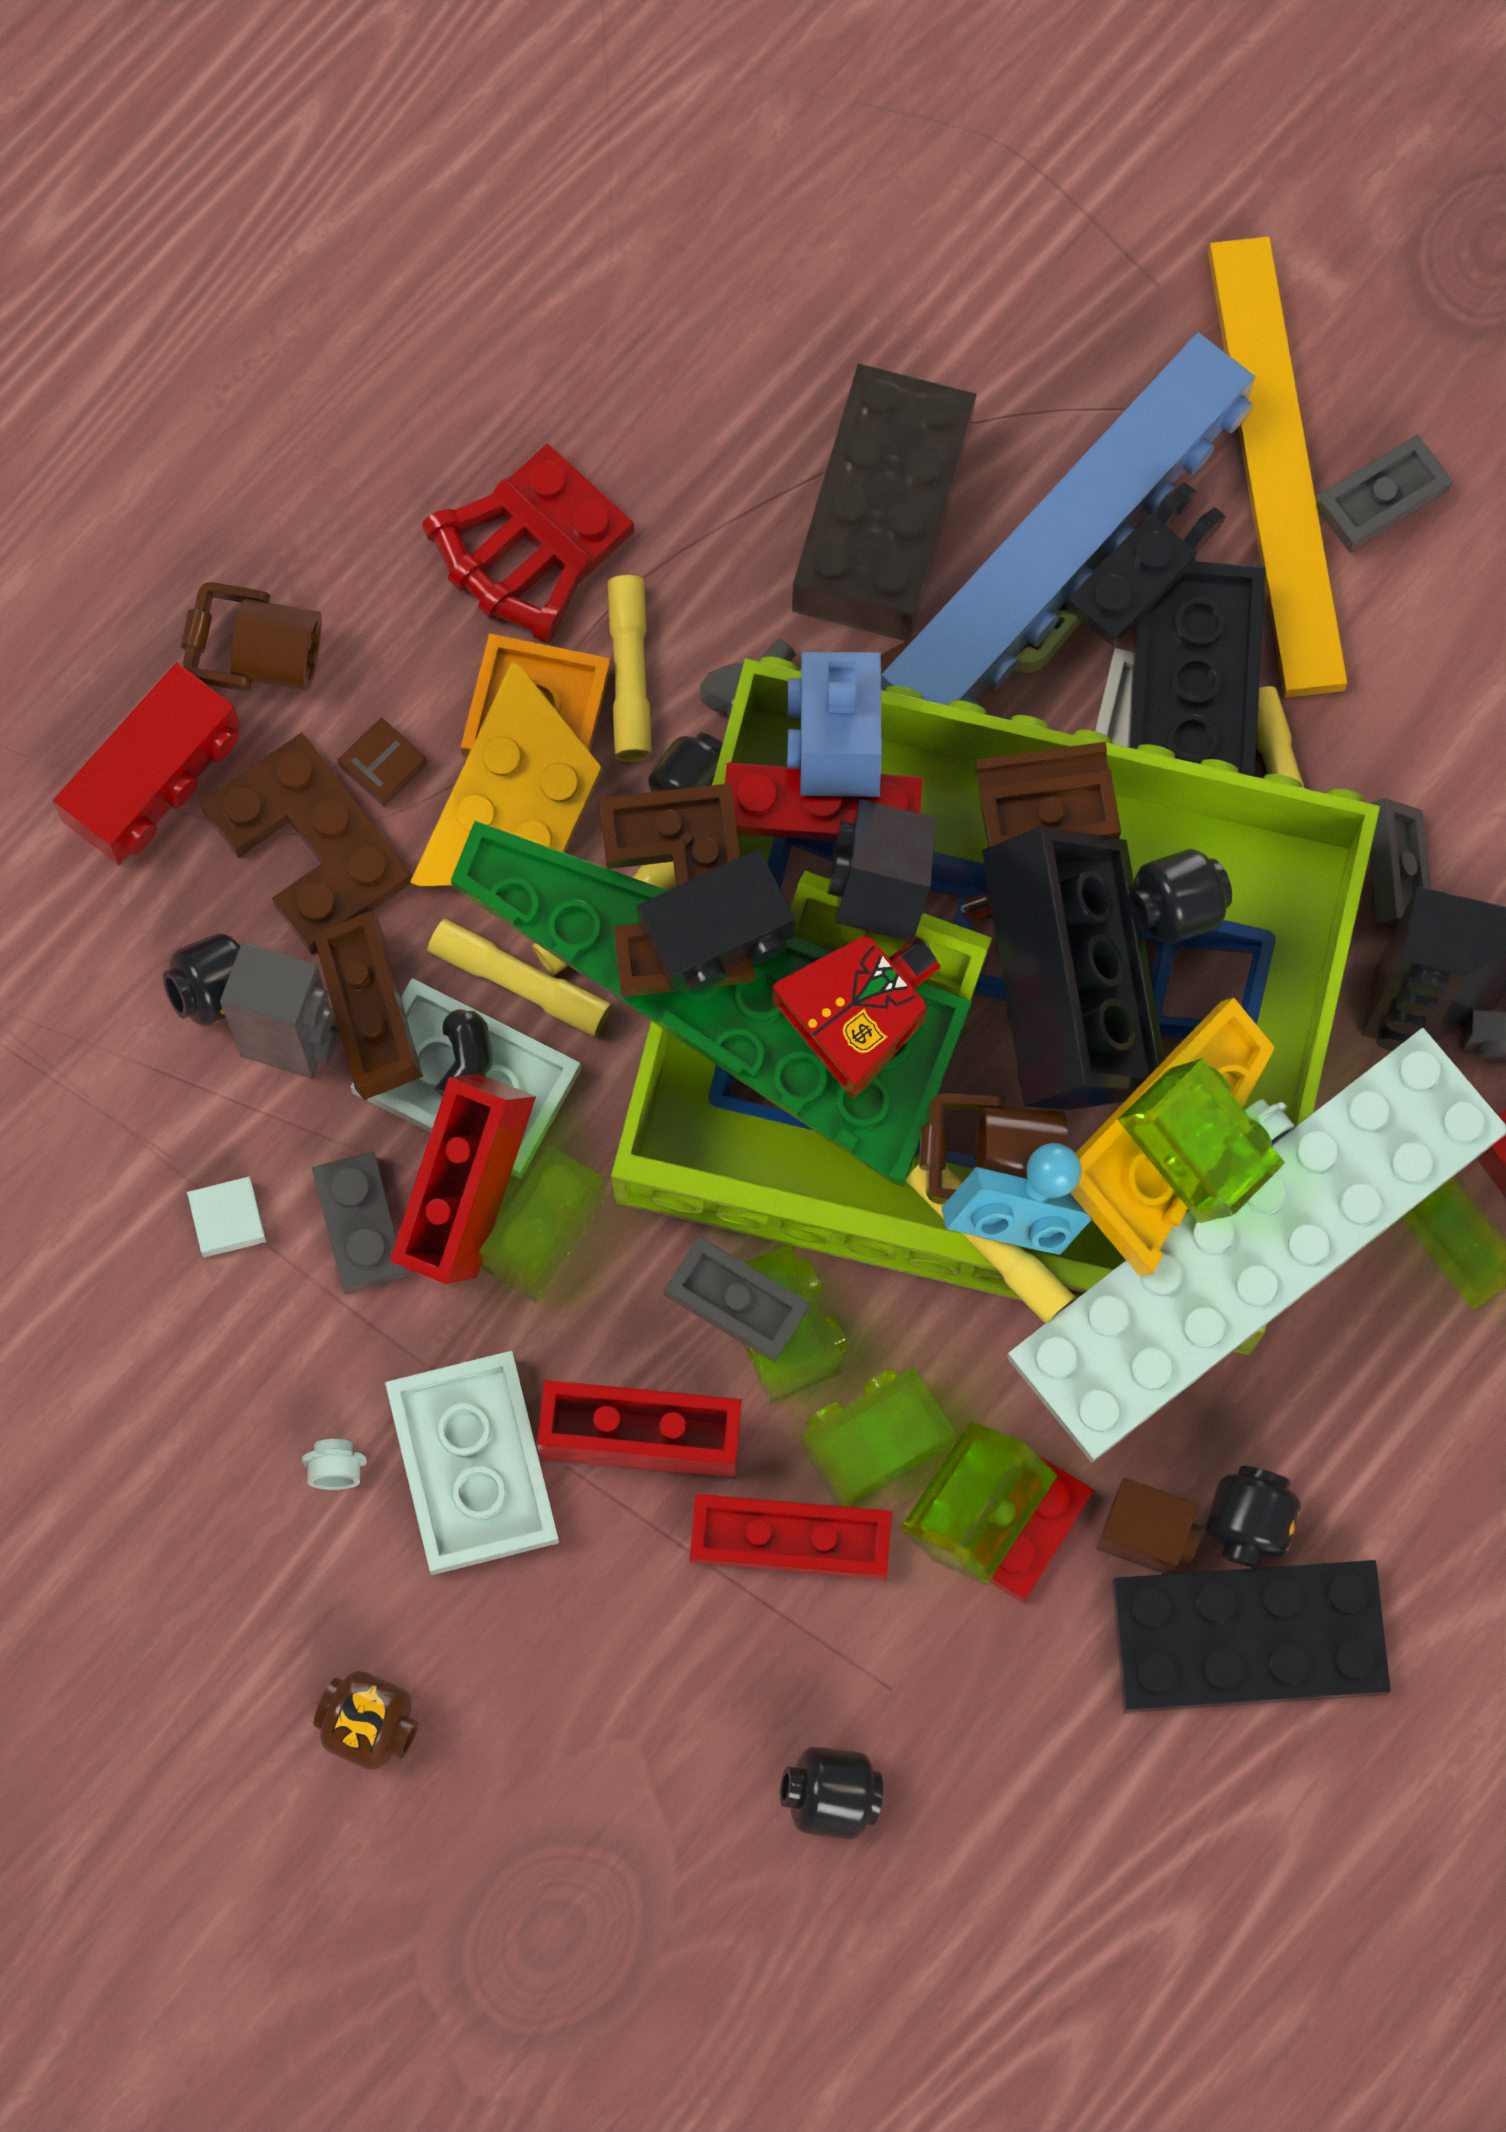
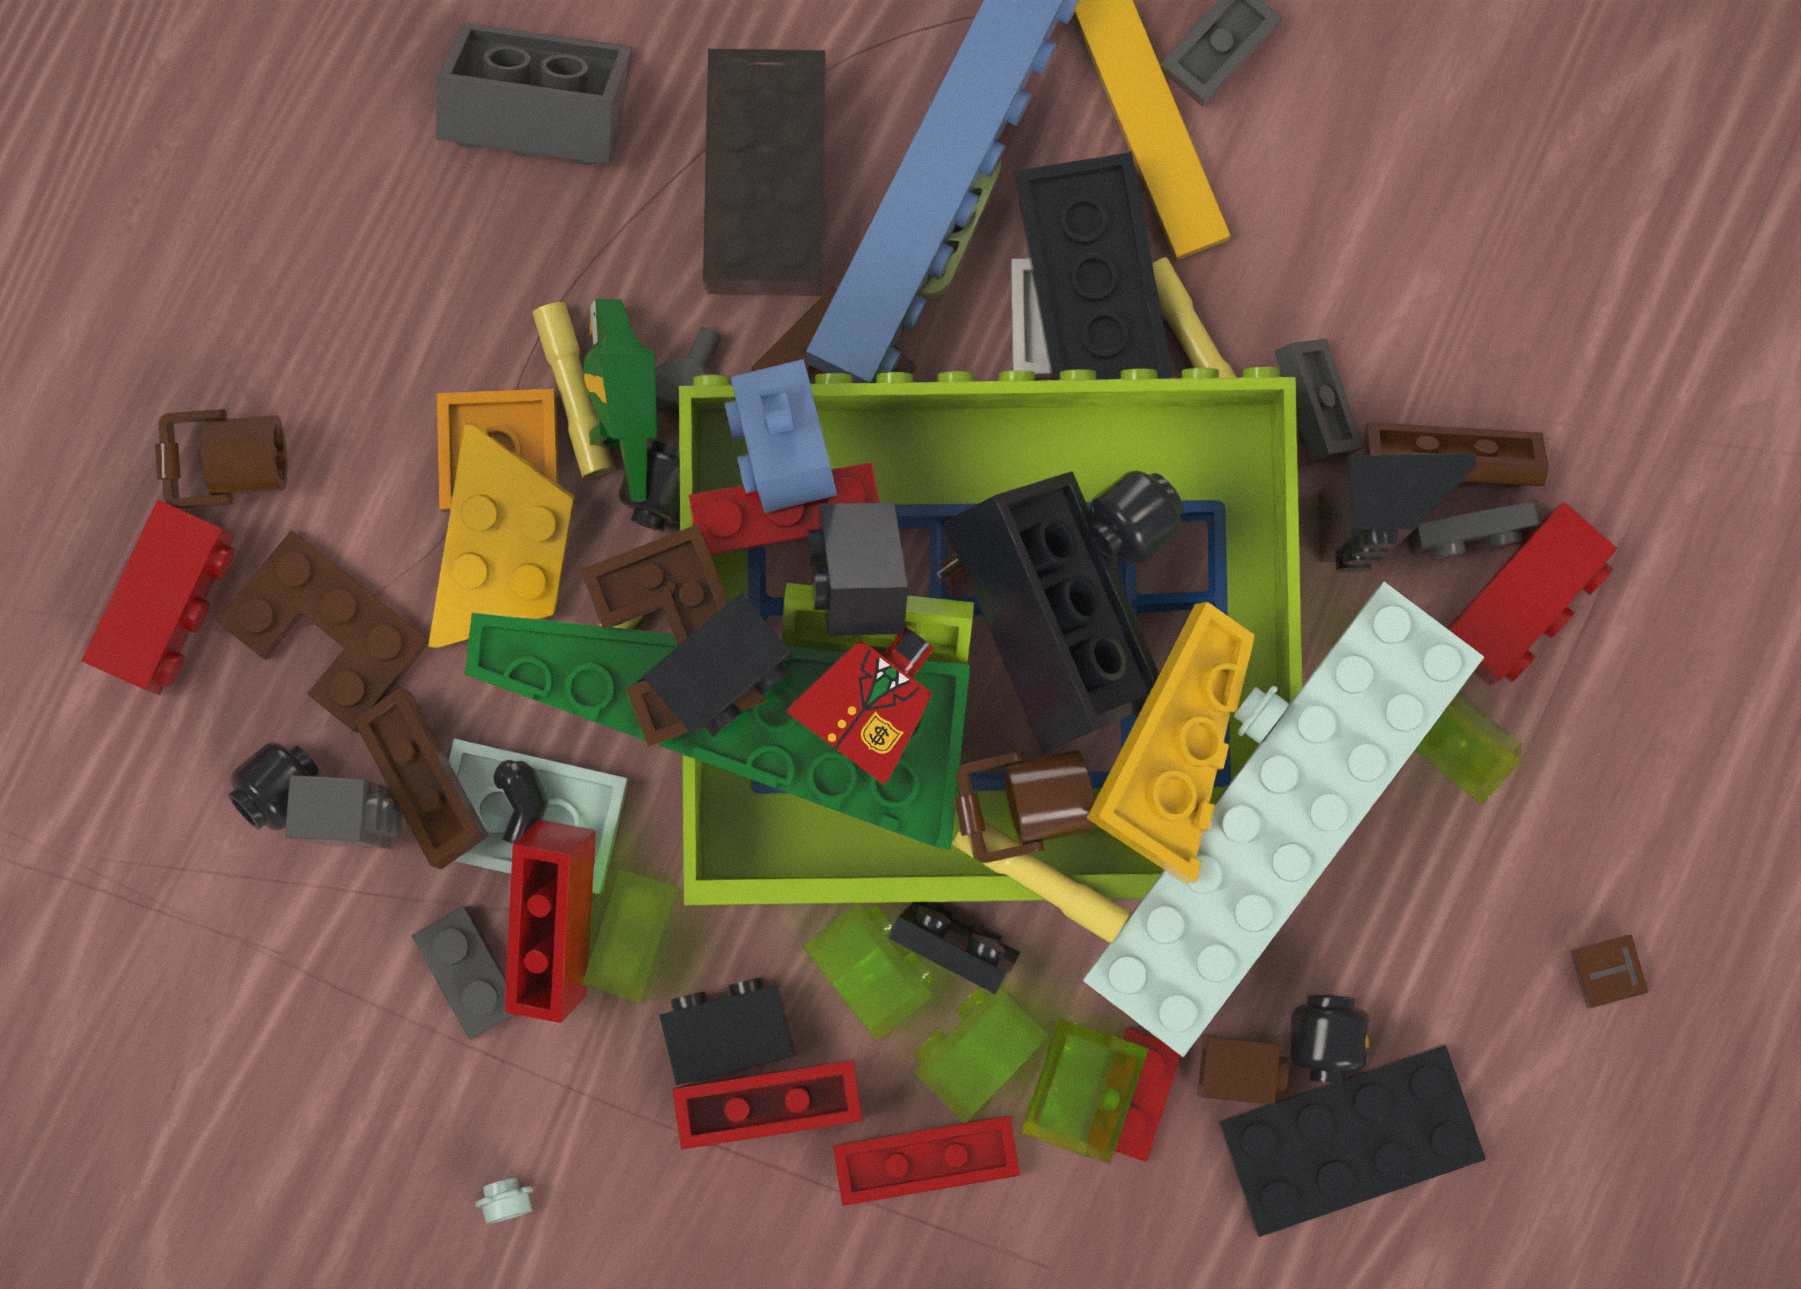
camera: 10 degrees left, 10 degrees up
light aqua tile [187,1176,266,1258] -> none
reddish brown tile [338,717,427,807] -> none
light aqua plate [385,1351,559,1575] -> none
red plate [422,443,634,644] -> none
light yellow piece [427,918,612,1038] -> none
dark grey plate [664,1236,811,1364] -> none
medium azure plate [941,1143,1092,1255] -> none
reddish brown plate [974,741,1121,847] -> none
black hinge [1066,482,1226,646] -> none
clear neon green brick [1117,1058,1285,1223] -> none
none -> dark grey slope [436,22,632,165]
none -> green animal [583,299,657,502]
none -> black brick [659,977,796,1085]
none -> black plate [887,902,1021,994]

